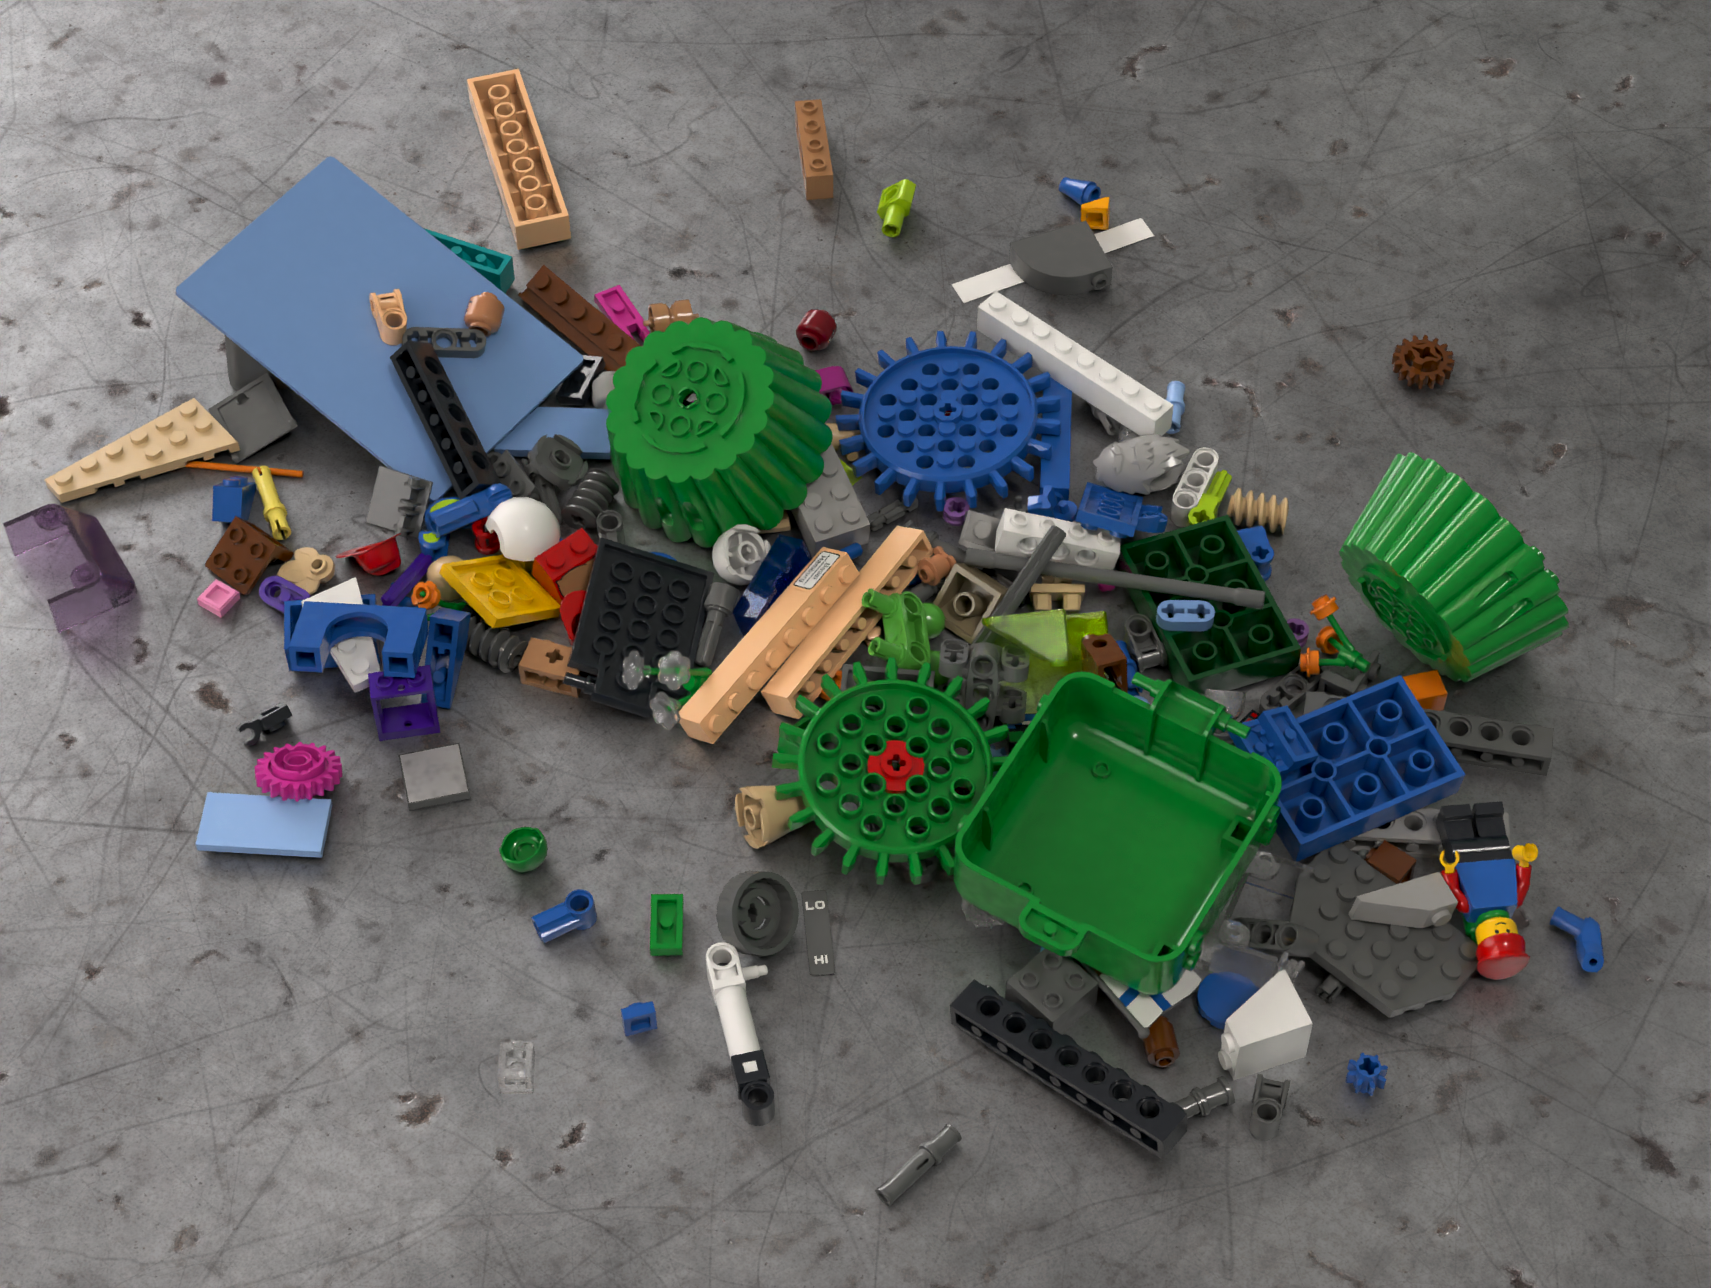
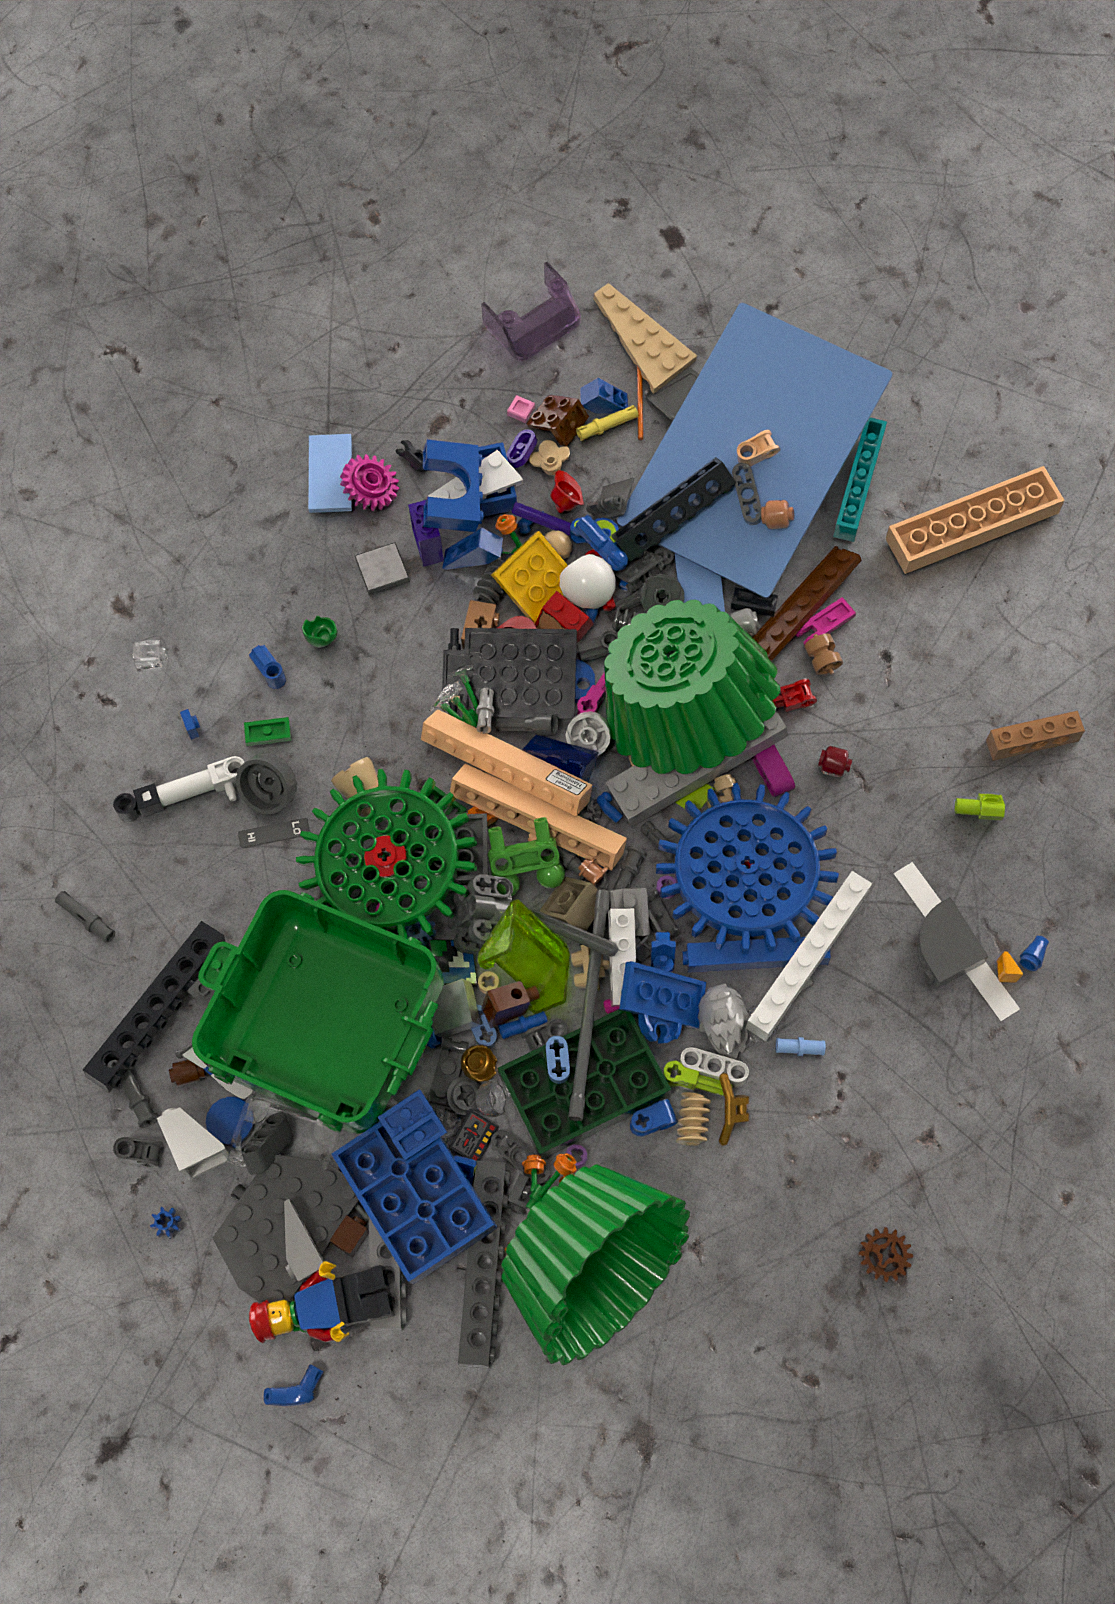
camera: 85 degrees right, 15 degrees up
none -> light grey pin [476,688,494,734]
none -> dark pink connector [577,673,606,715]
none -> pearl gold piece [719,1073,749,1146]

